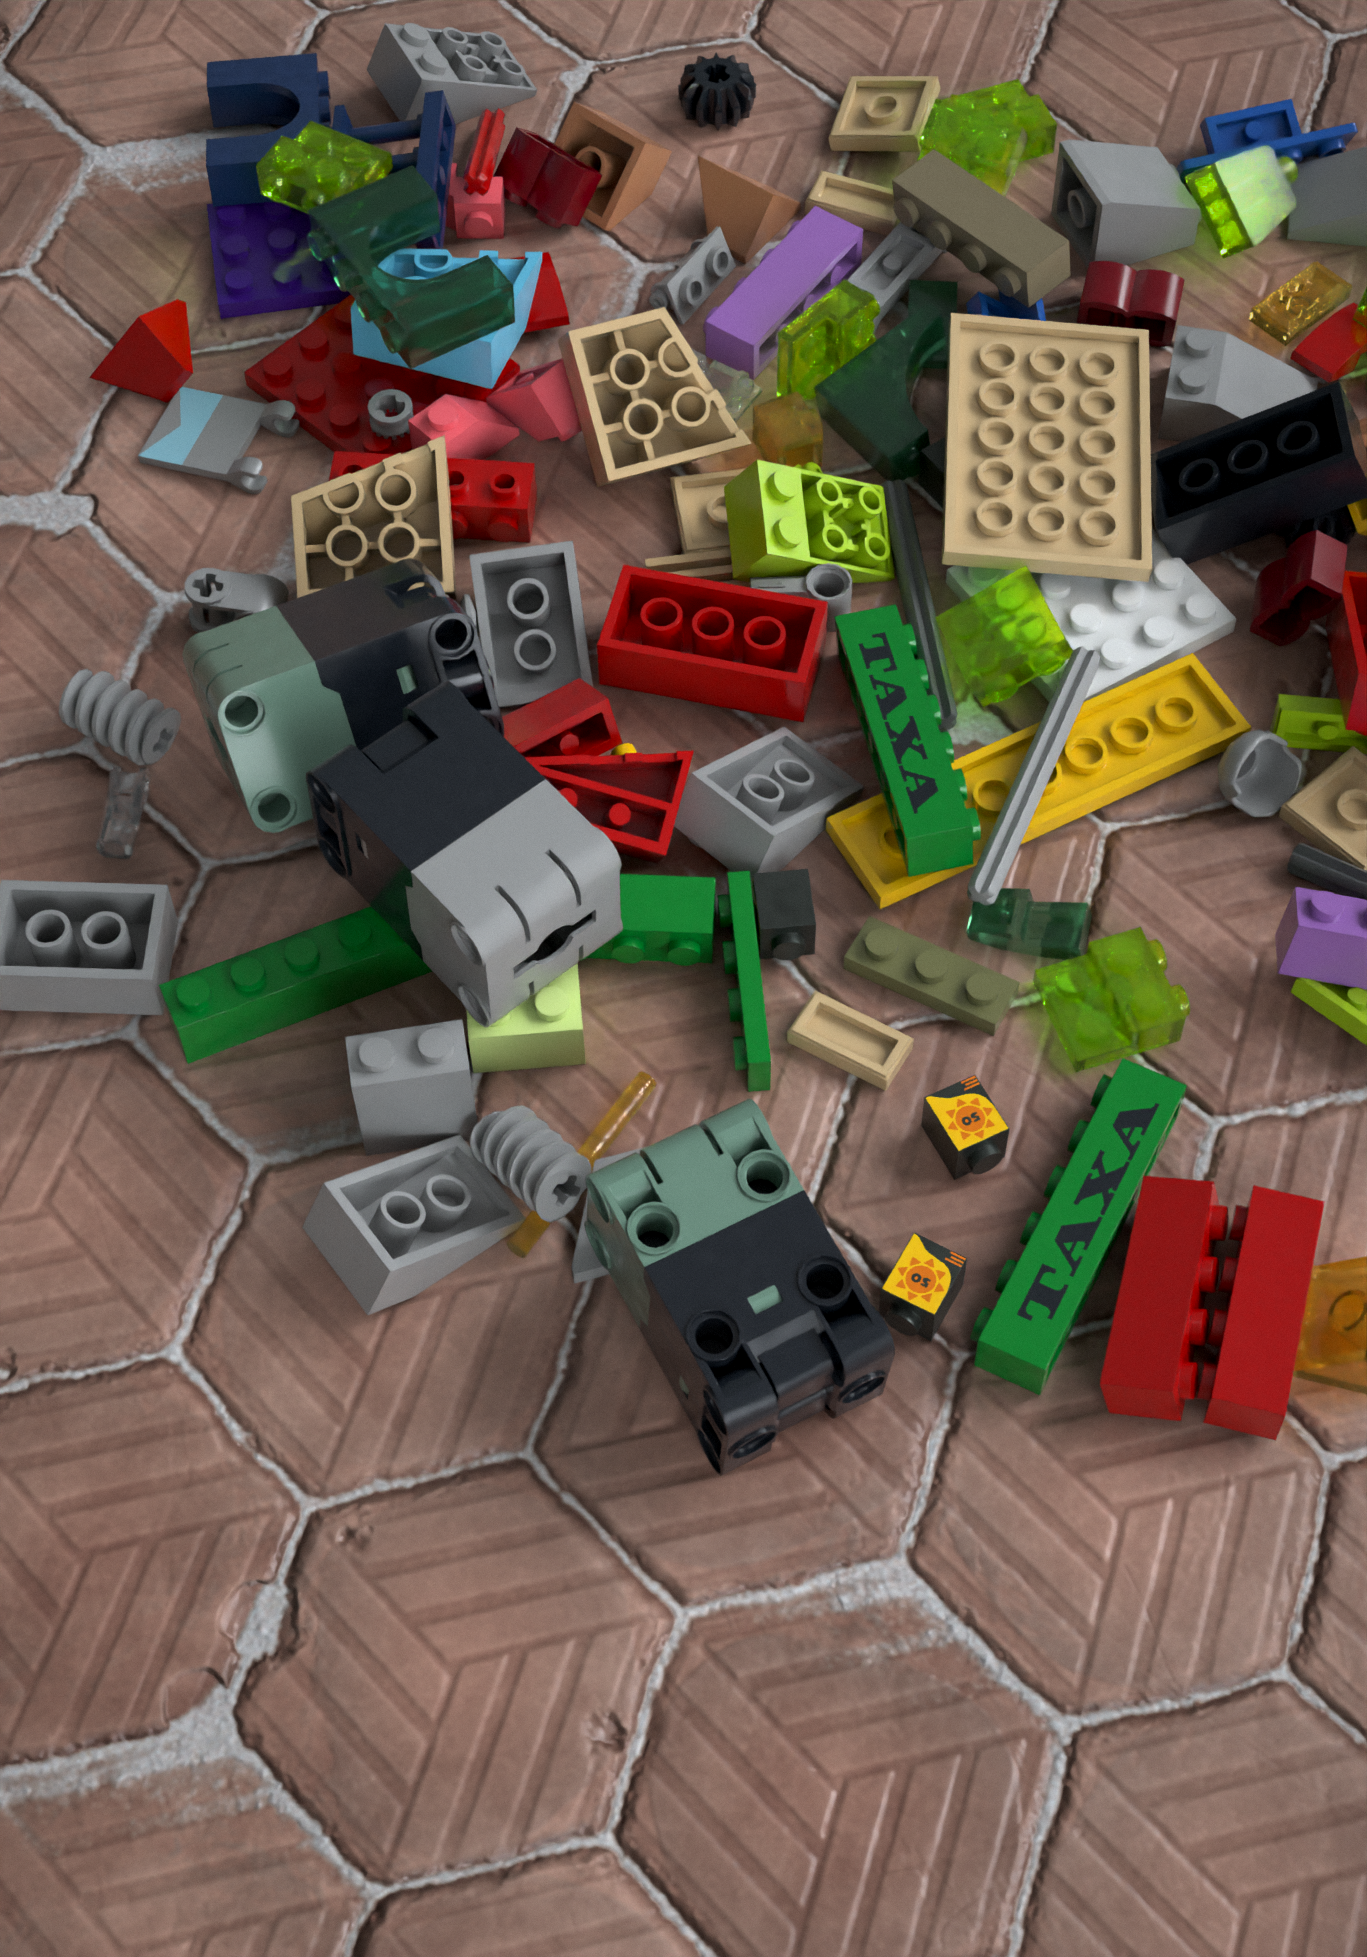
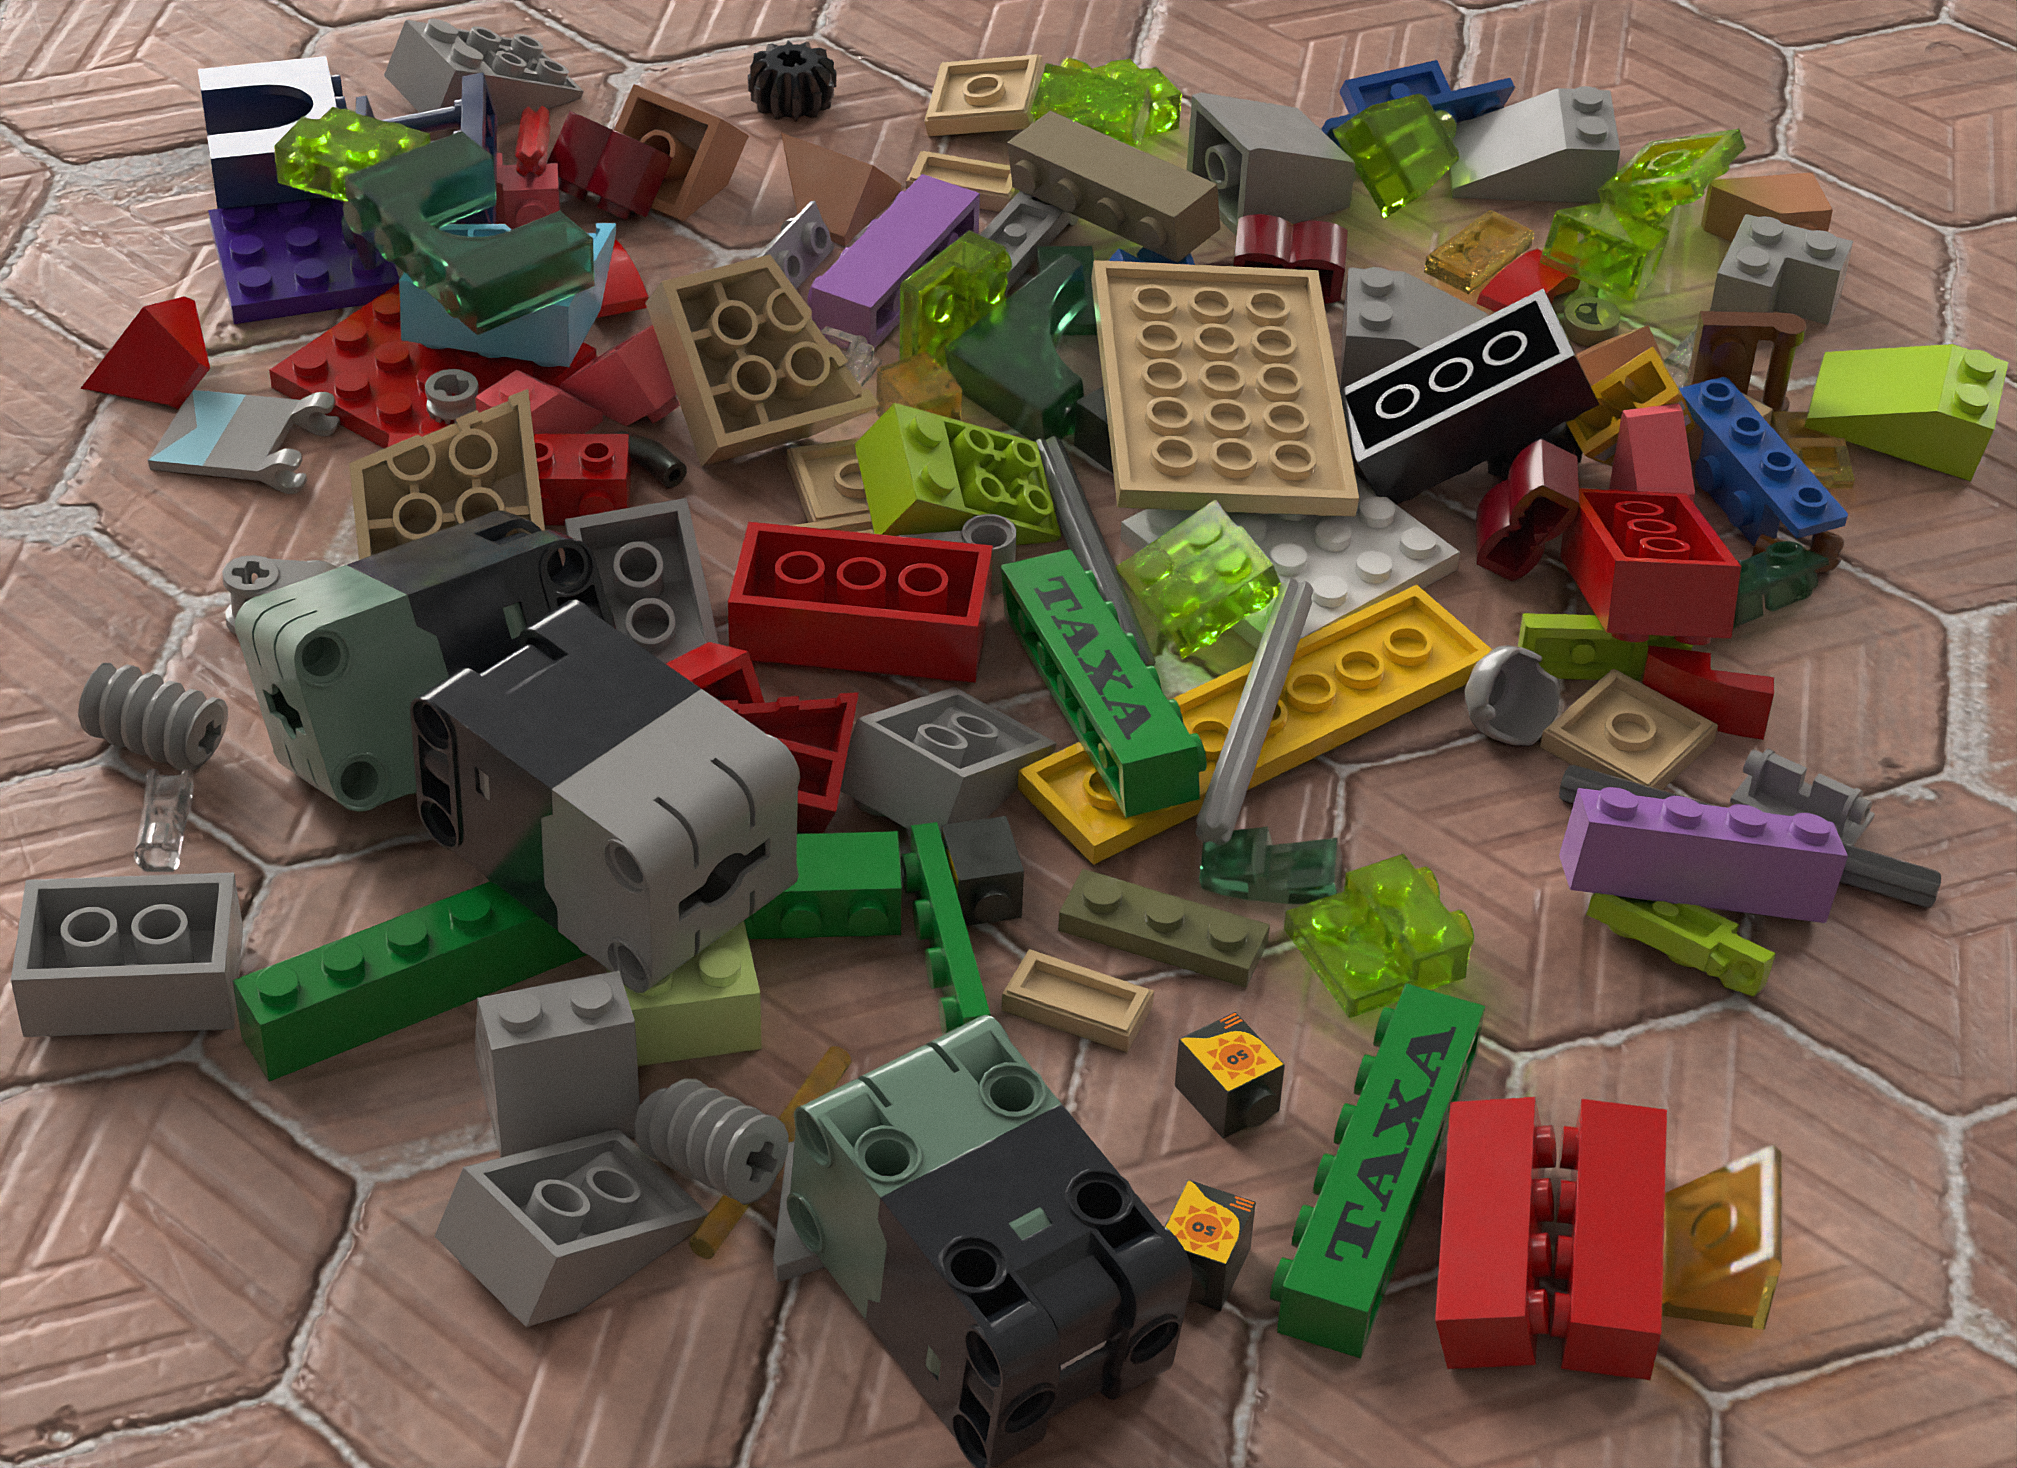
camera: 10 degrees left, 15 degrees down
none -> pearl dark grey arm [610,430,687,488]

